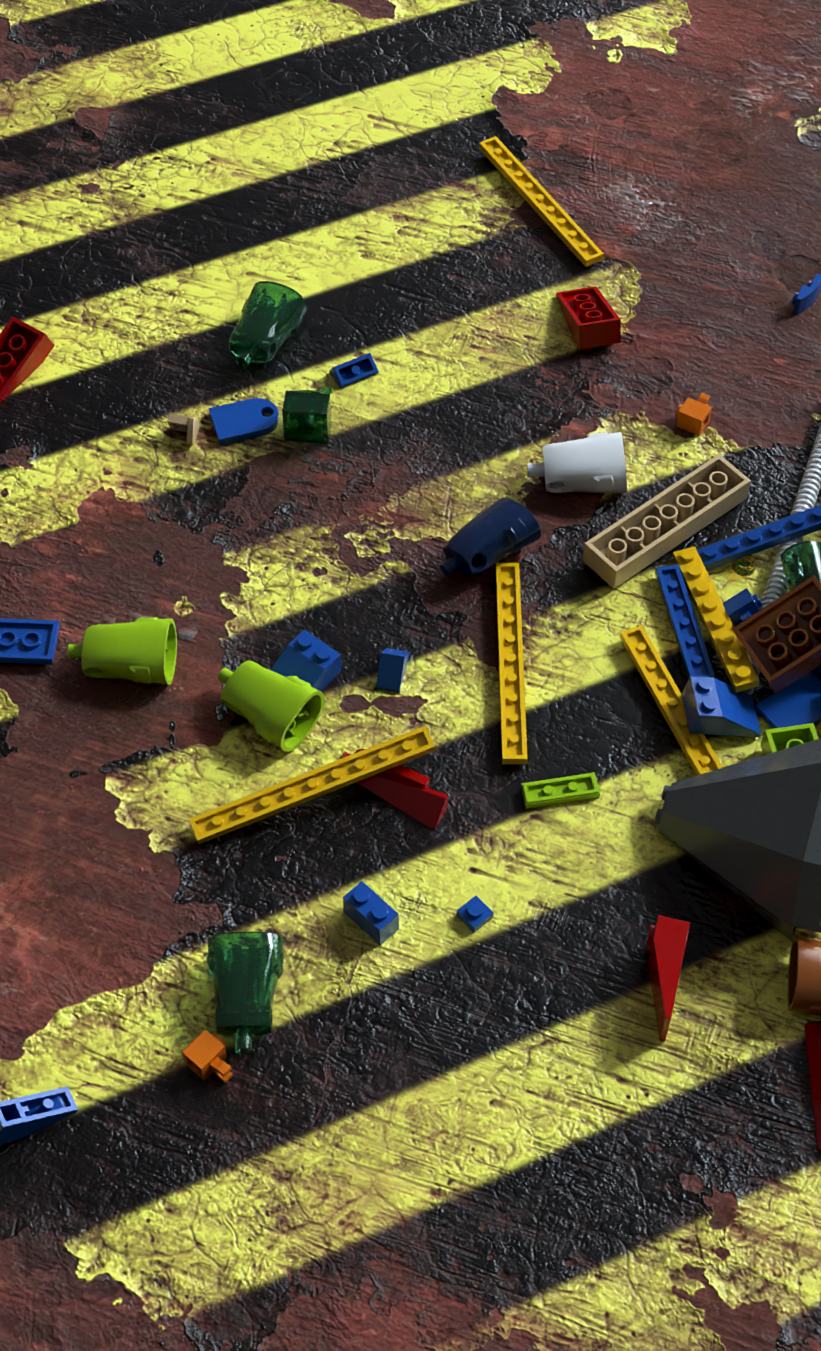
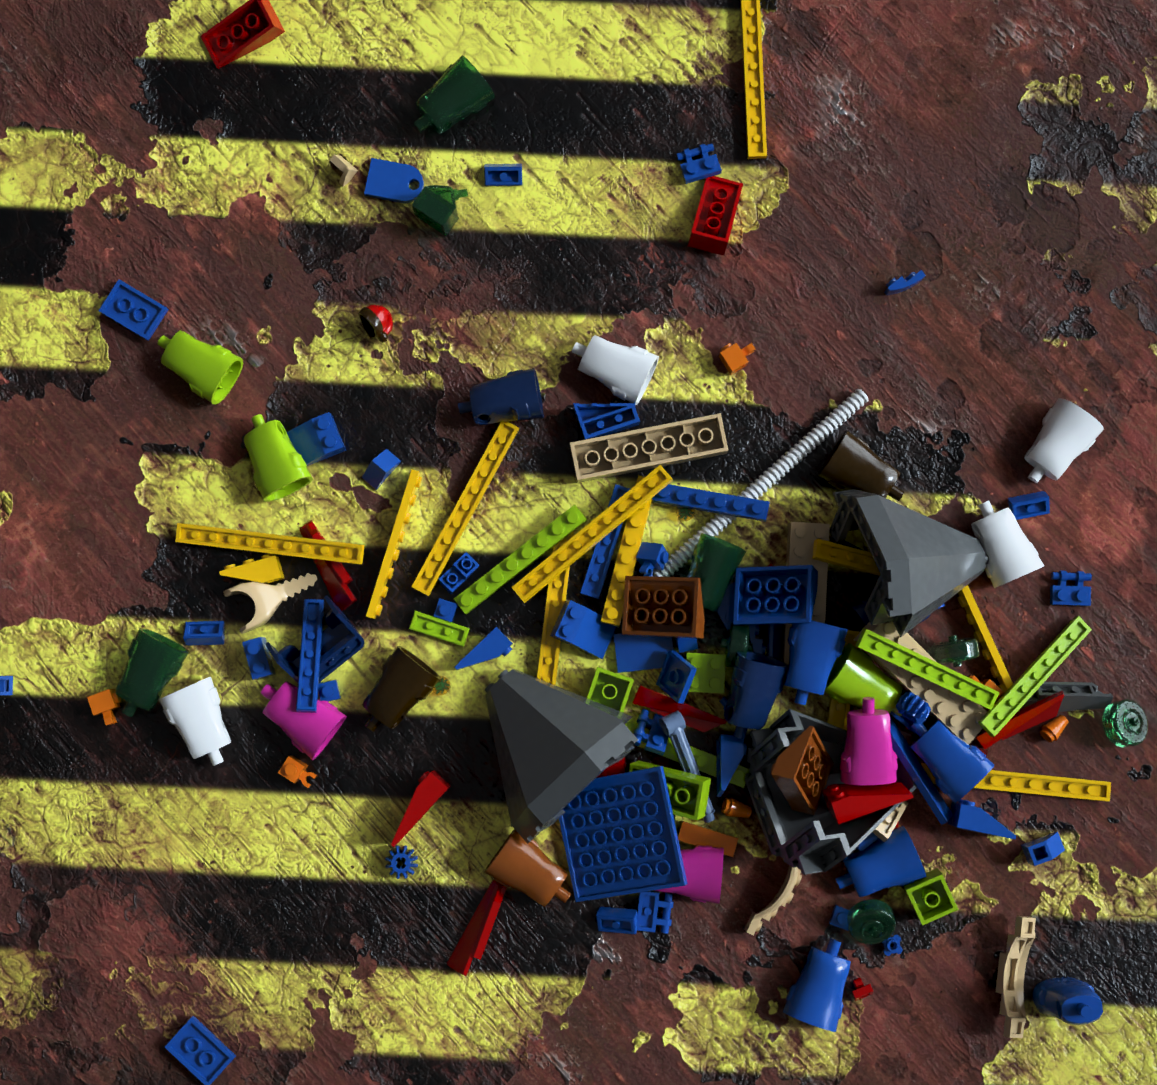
camera: 25 degrees right, 30 degrees up
none -> white torso [159,677,231,766]
none -> blue slope [183,621,225,646]
none -> yellow slope [219,554,285,584]
none -> tan animal [223,573,317,634]
none -> dark pink torso [261,681,347,760]
none -> dark blue windscreen [265,595,365,683]
none -> orange brick [278,755,317,788]
none -> blue tile [296,599,324,713]
none -> dark brown piece [358,305,393,343]
none -> dark brown torso [362,646,441,732]
none -> yellow plate [366,469,422,619]
none -> blue gear [385,845,418,879]
none -> clear yellow tile [433,676,451,695]
none -> blue plate [434,598,458,622]
none -> blue slope [438,552,480,594]
none -> lime plate [454,505,587,614]
none -> blue slope [455,627,513,670]
none -> yellow plate [512,465,673,603]
none -> blue wedge [573,403,640,440]
none -> blue plate [676,143,722,184]

